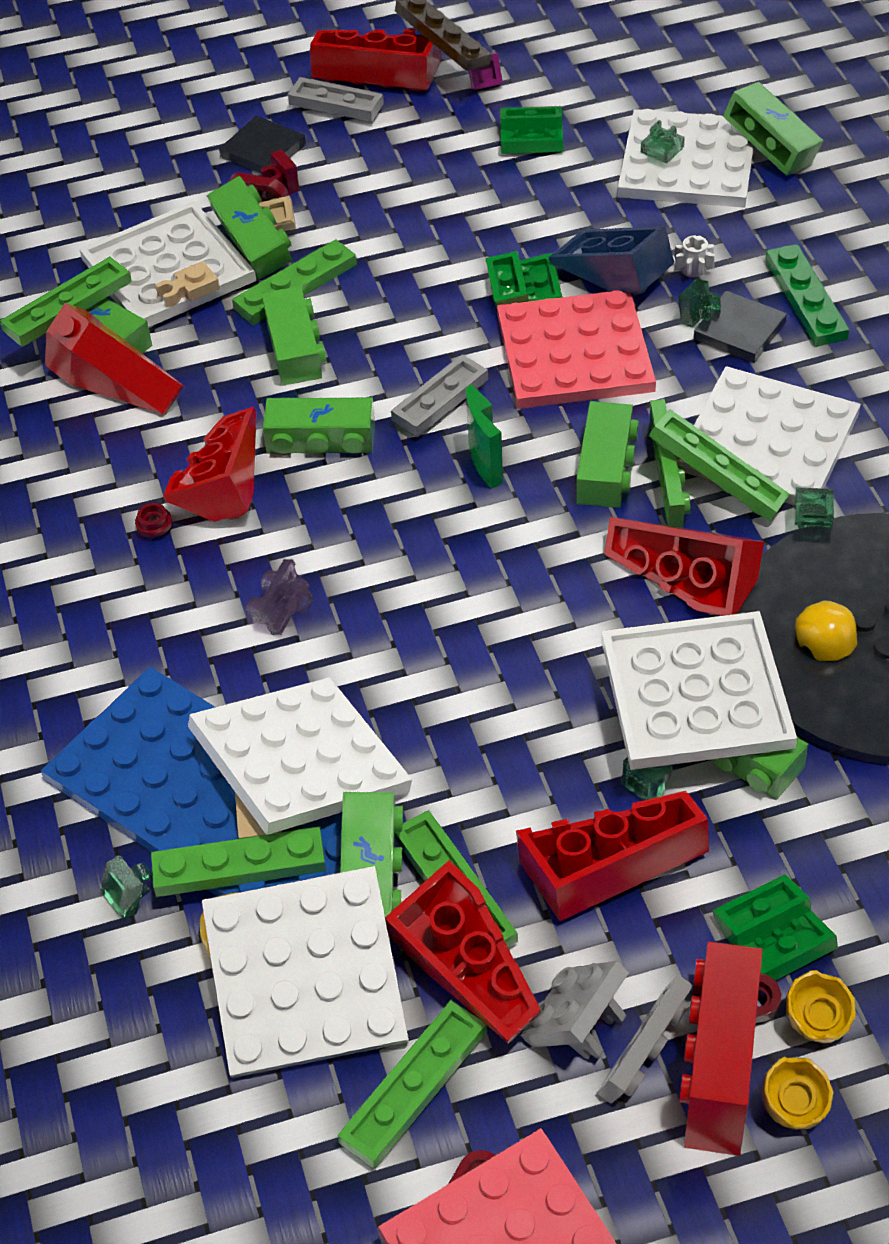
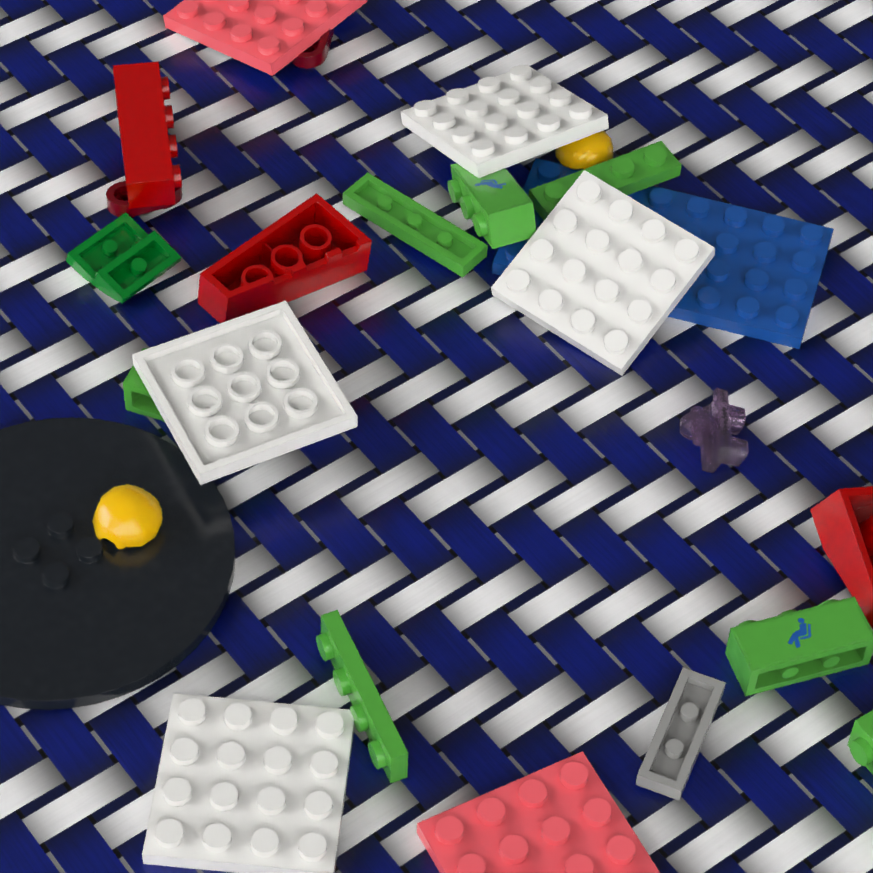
camera: 155 degrees right, 0 degrees up
clear green tile [101,856,153,919] -> none
bright green plate [337,1000,487,1169] -> none
red wedge [385,860,541,1044] -> none
green slope [466,384,503,489] -> none
light grey plate [520,961,629,1059] -> none
bright green brick [577,401,639,508] -> none
light grey plate [596,975,693,1104] -> none
red wedge [604,517,764,616] -> none
bright green plate [649,409,790,522] -> none
yellow hair [761,1057,834,1129] -> none
yellow hair [786,970,856,1043] -> none
clear green tile [794,487,834,529] -> none

